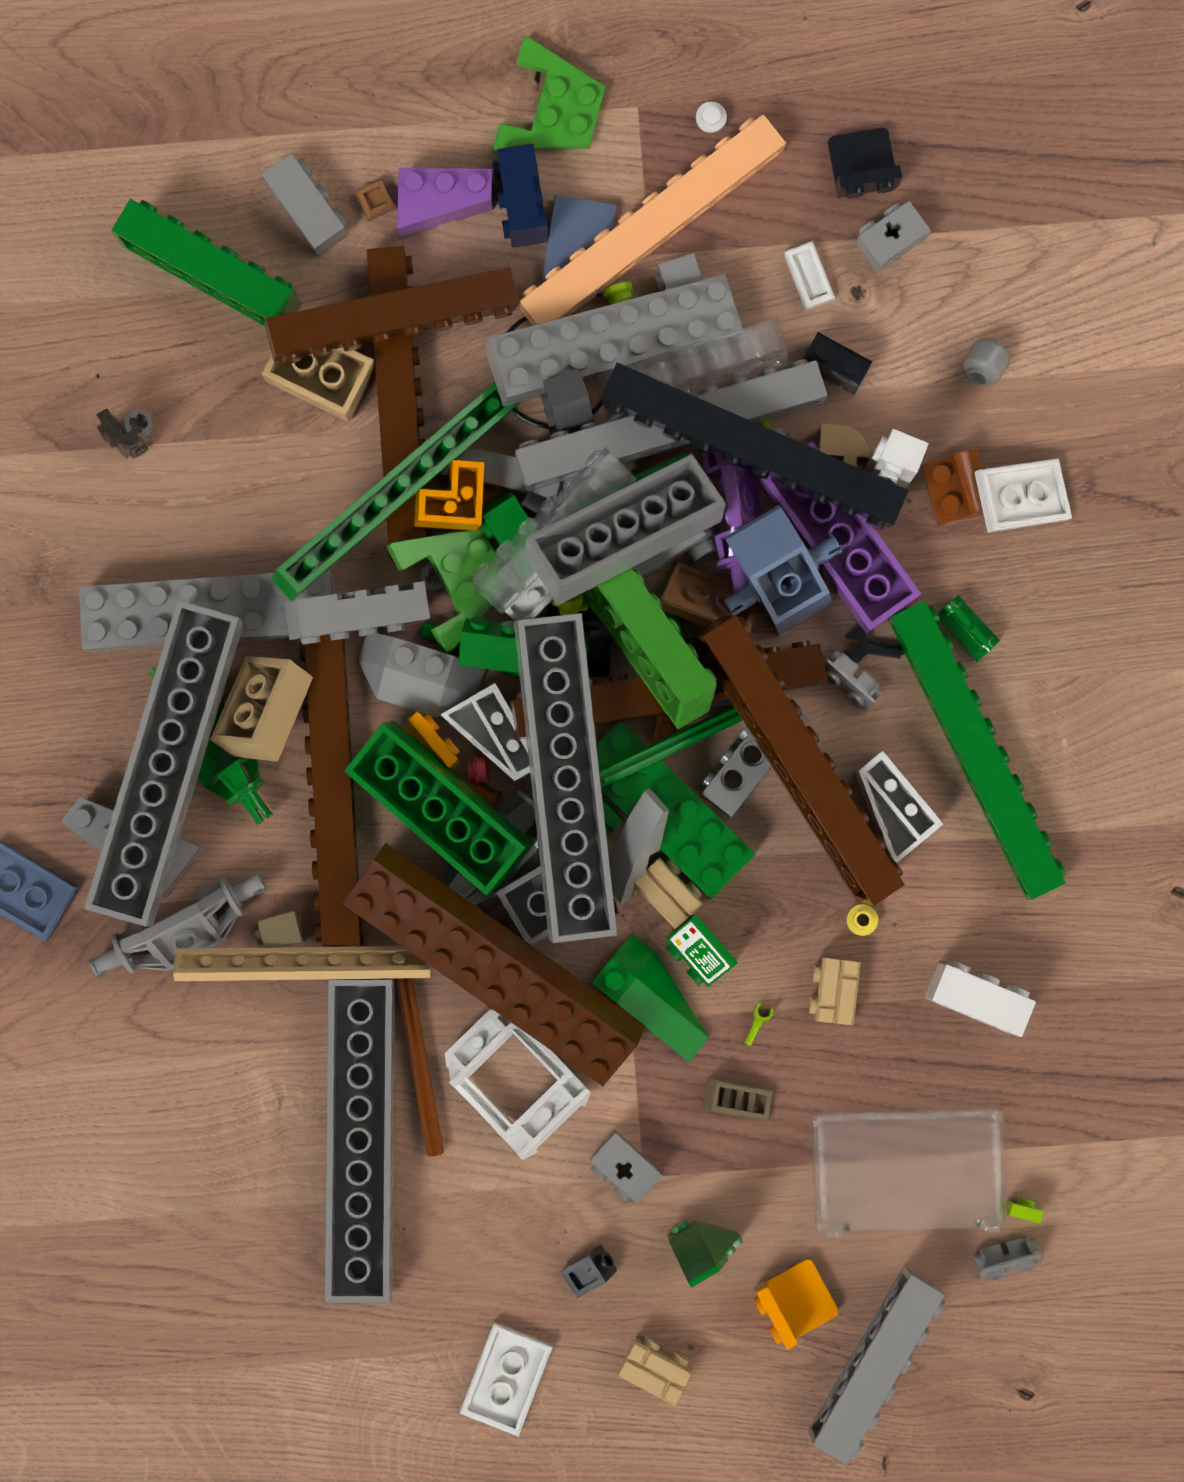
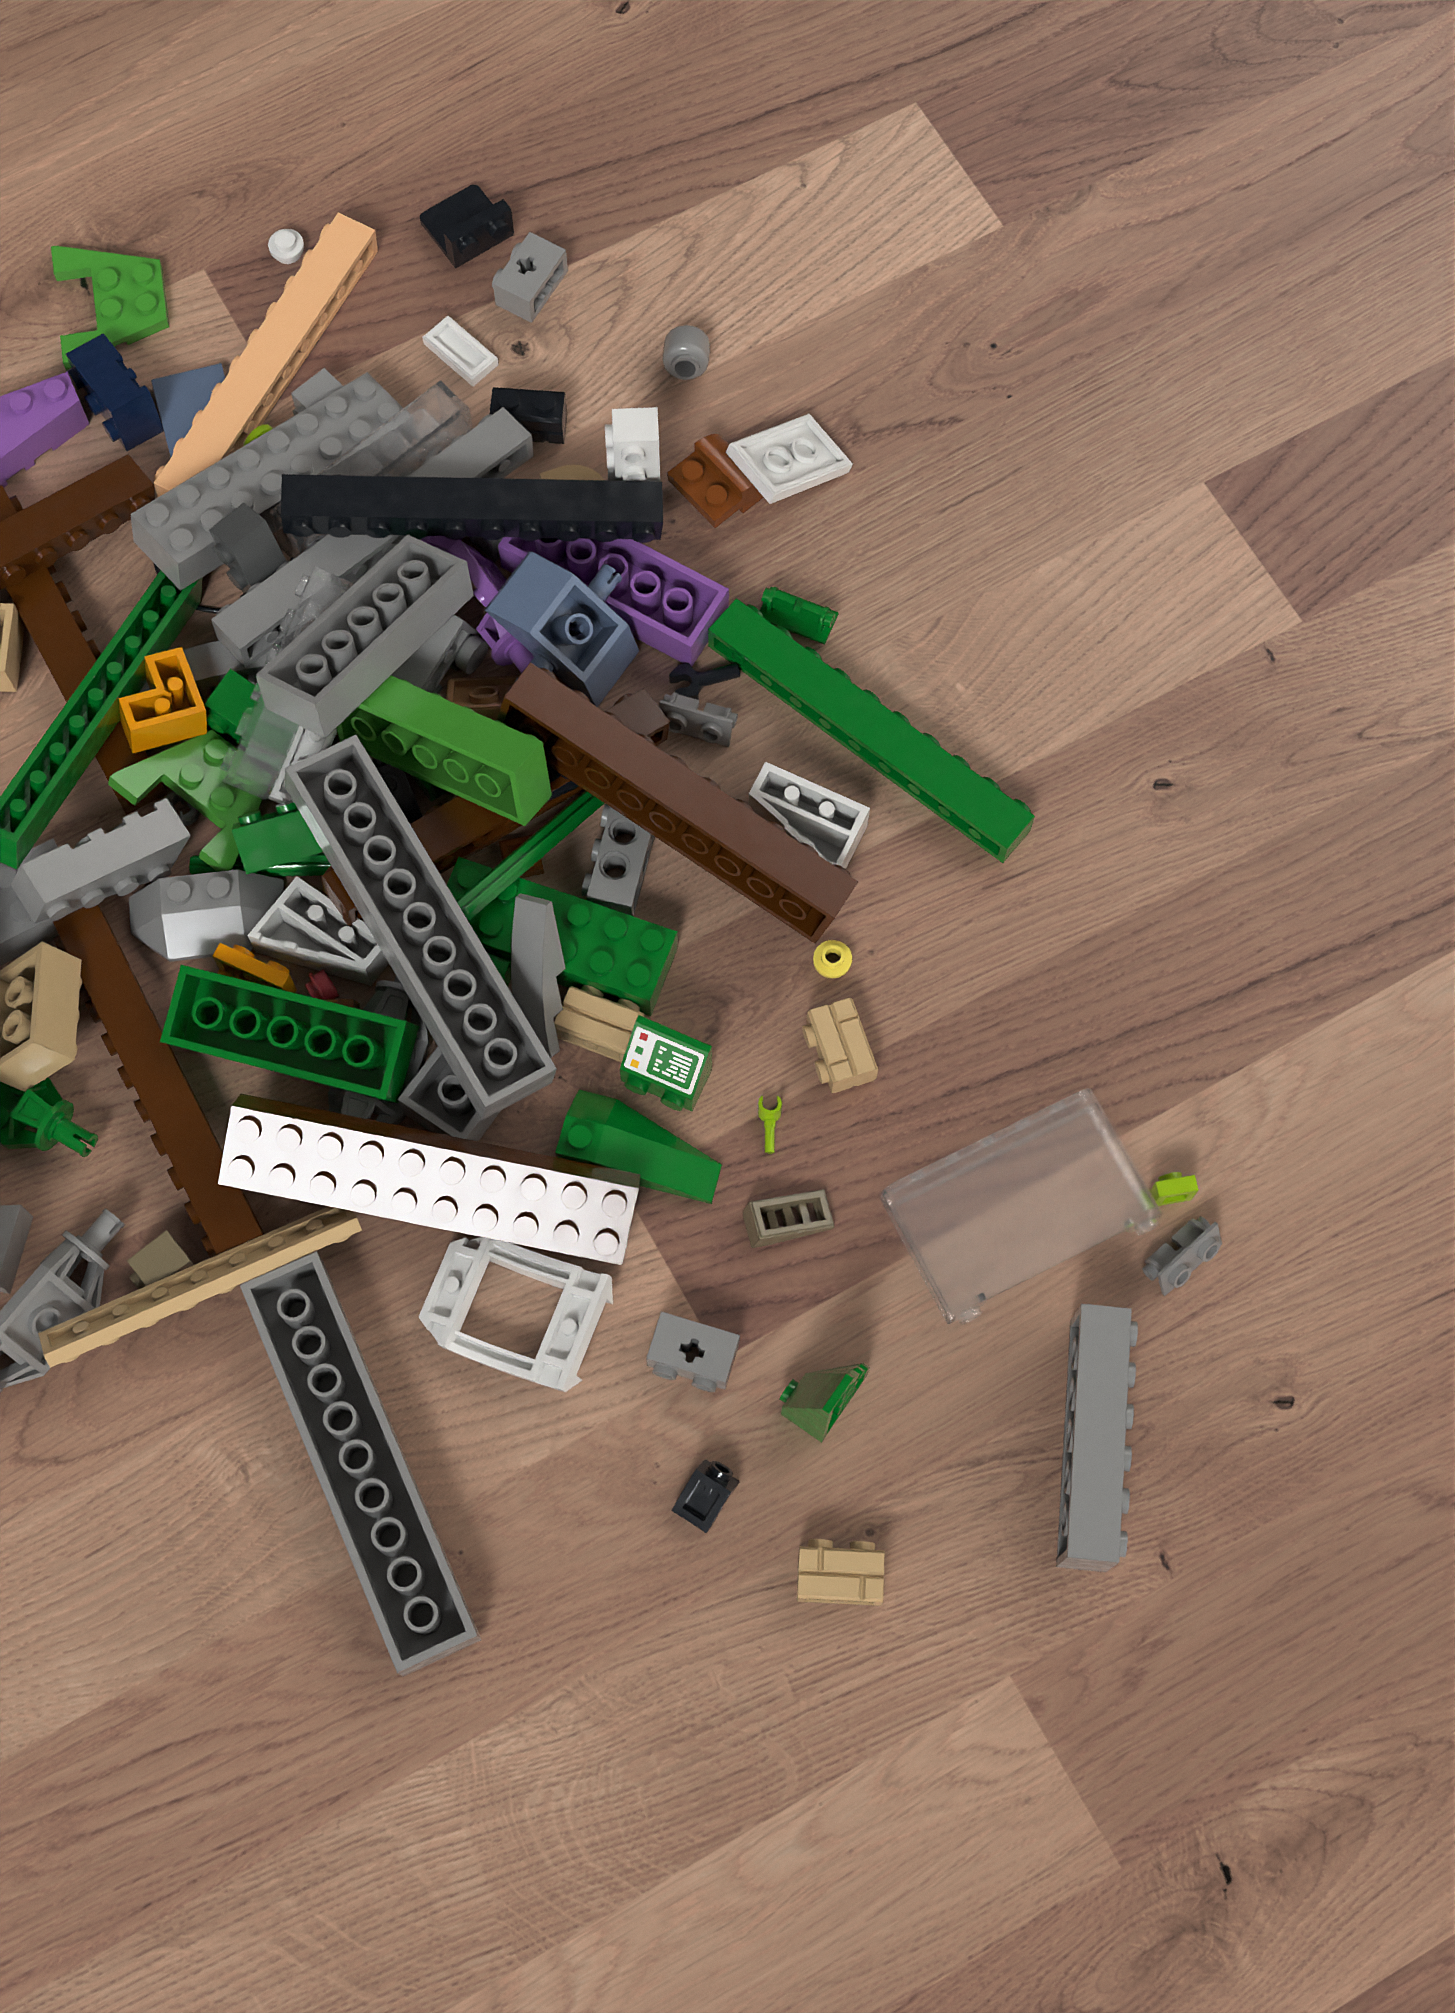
camera: 30 degrees left, 15 degrees down
dark orange axle [395,978,444,1157] -> none
white tile [459,1321,553,1437] -> none
light orange bracket [753,1259,839,1350] -> none
white brick [924,960,1036,1037] -> none

